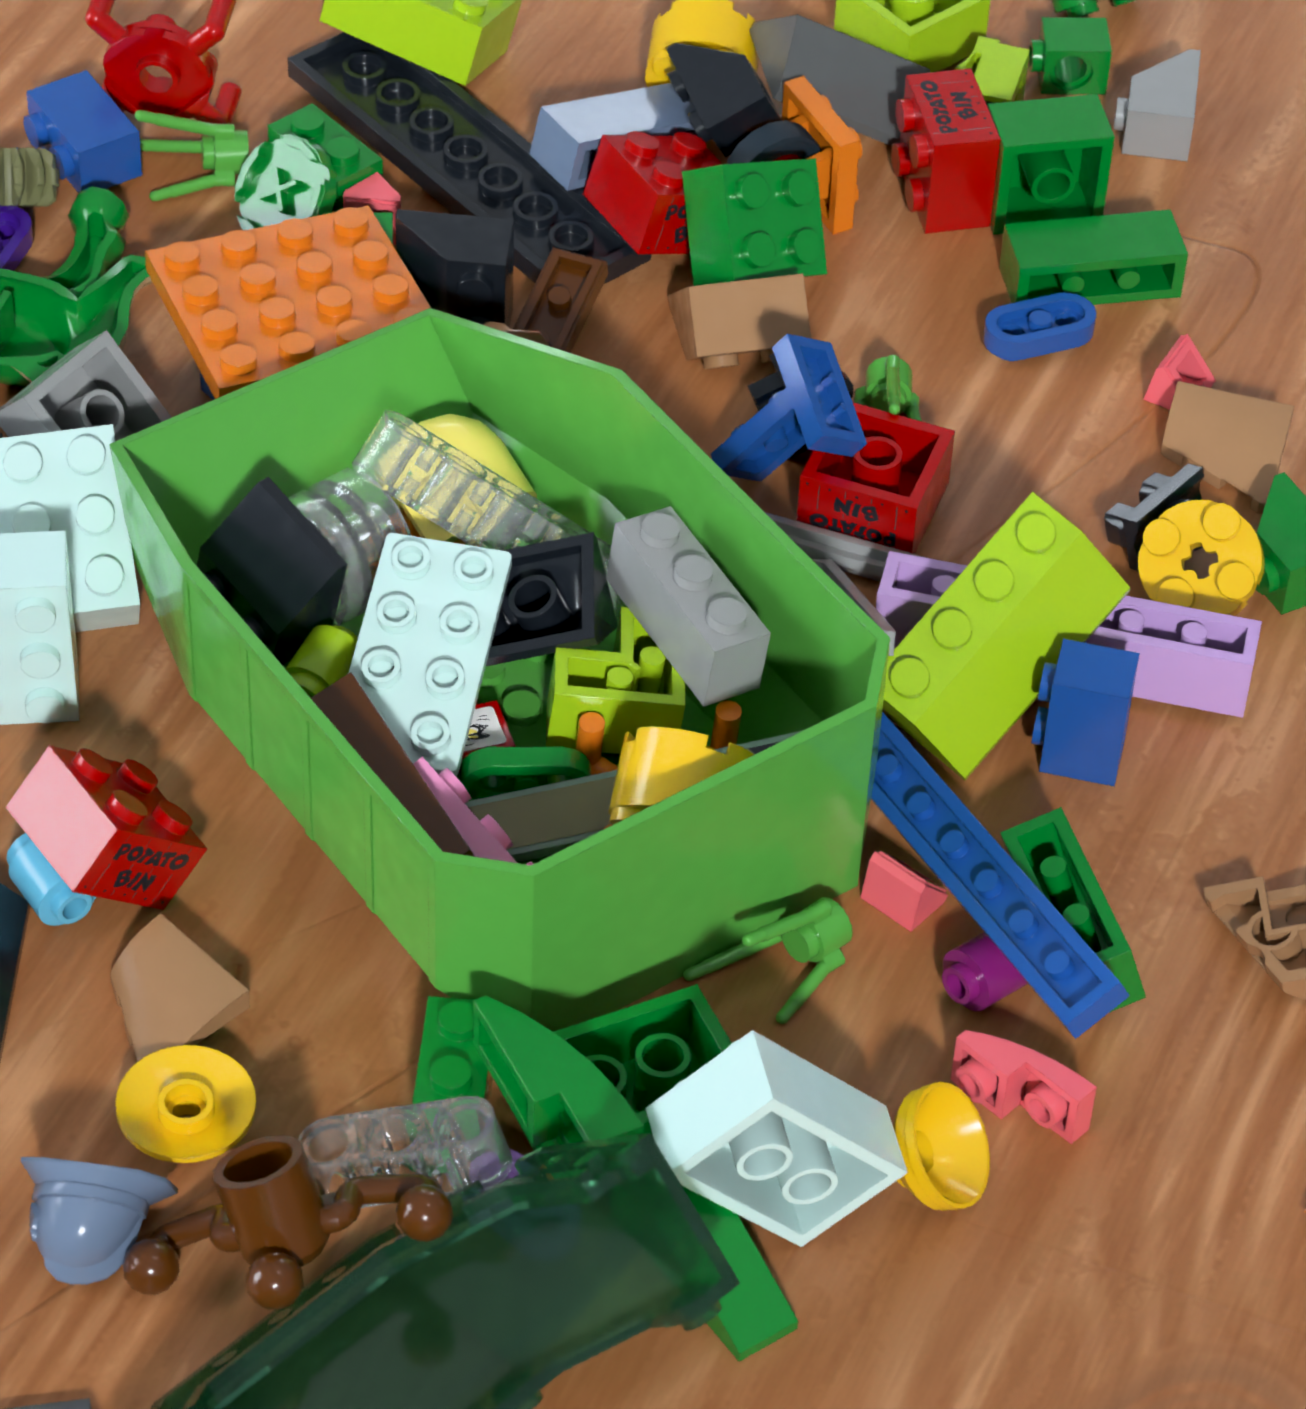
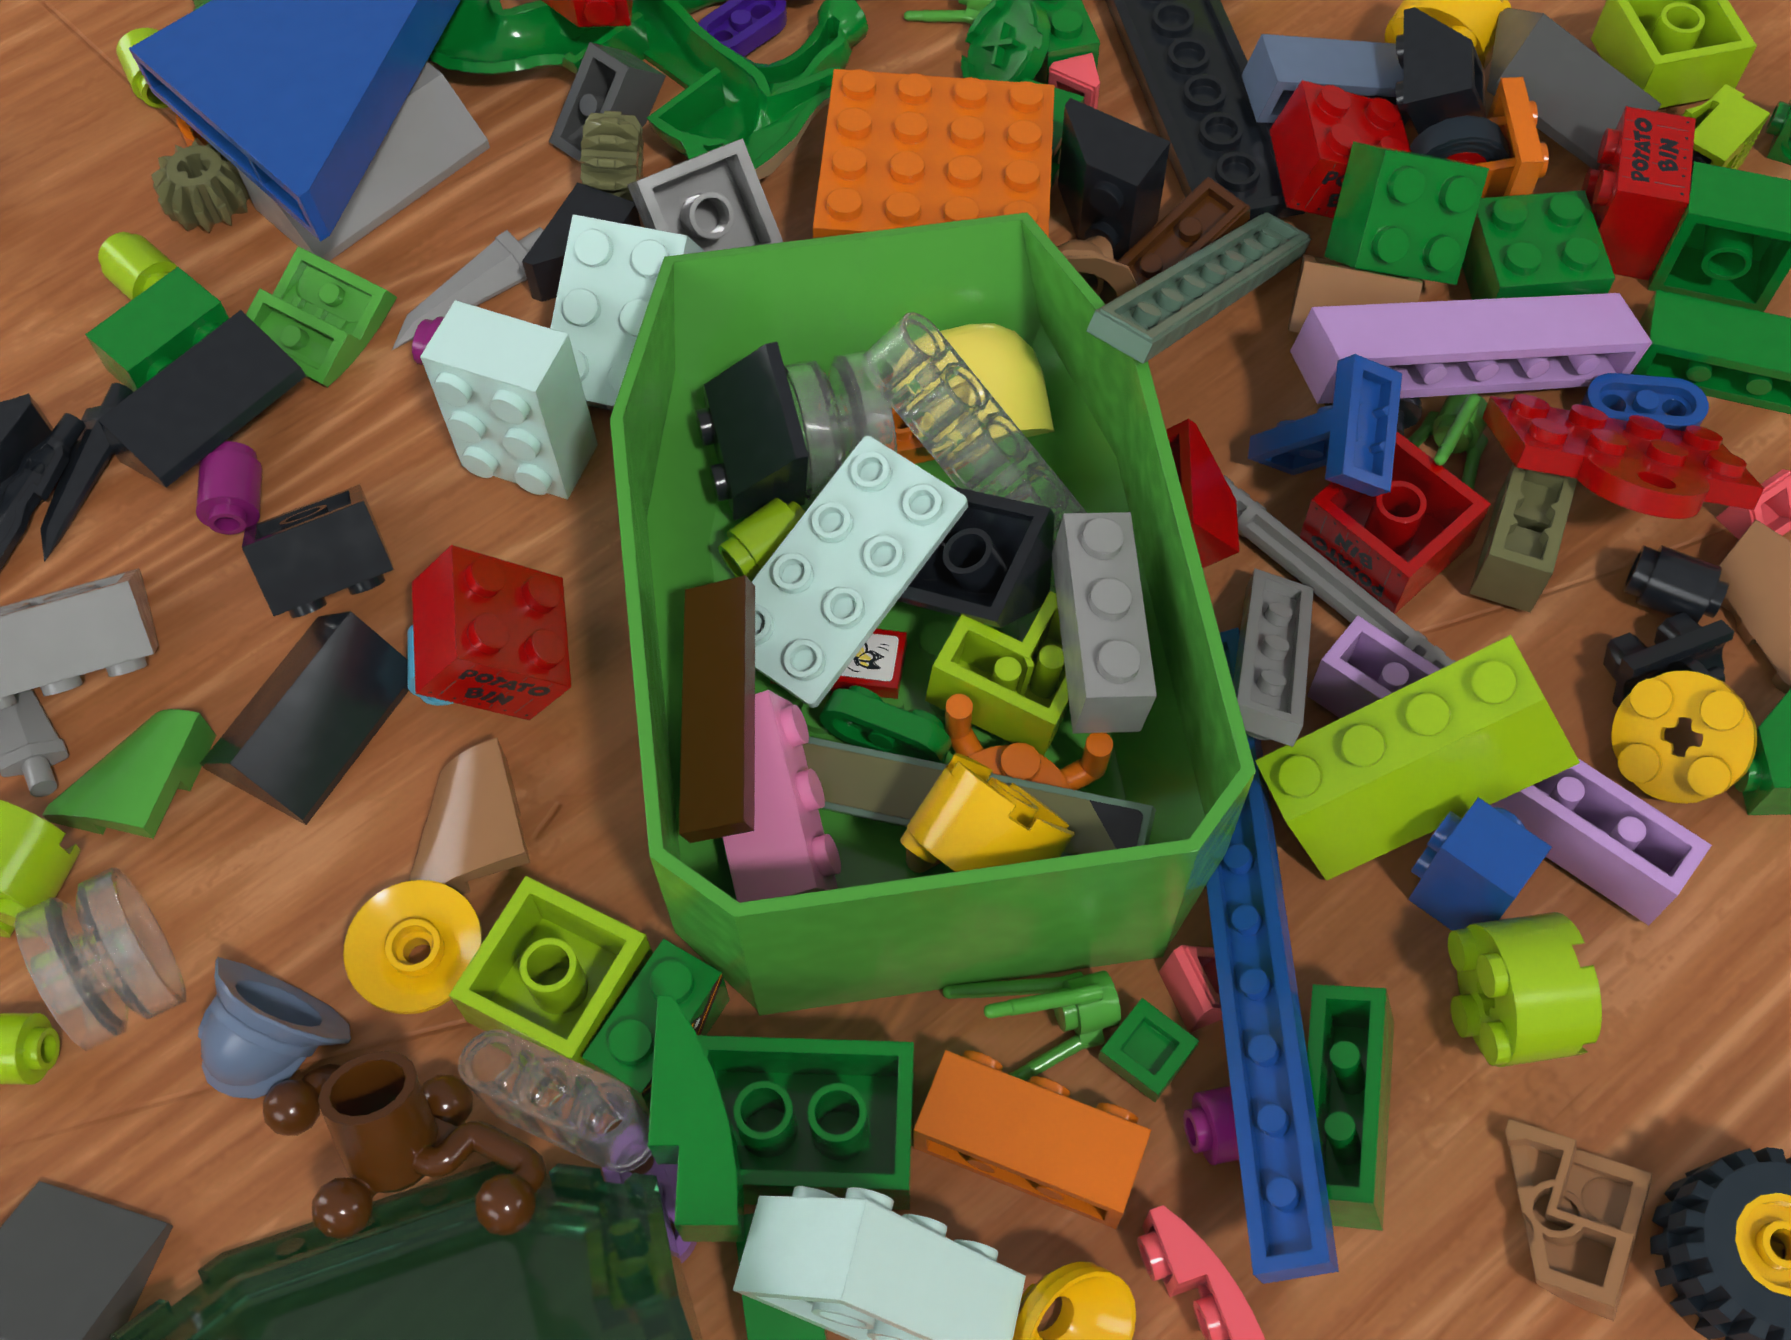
camera: 30 degrees right, 15 degrees up
none -> lime brick [449,876,653,1083]
none -> orange brick [913,1050,1151,1229]
none -> sand green tile [1086,212,1312,364]
none -> green plate [1098,998,1199,1102]
none -> lavender brick [1290,293,1652,404]
none -> lime brick [1448,912,1602,1067]
none -> green brick [1462,190,1615,300]
none -> olive brick [1469,463,1577,613]
none -> red plate [1482,394,1764,519]
none -> black brick [1623,545,1729,623]

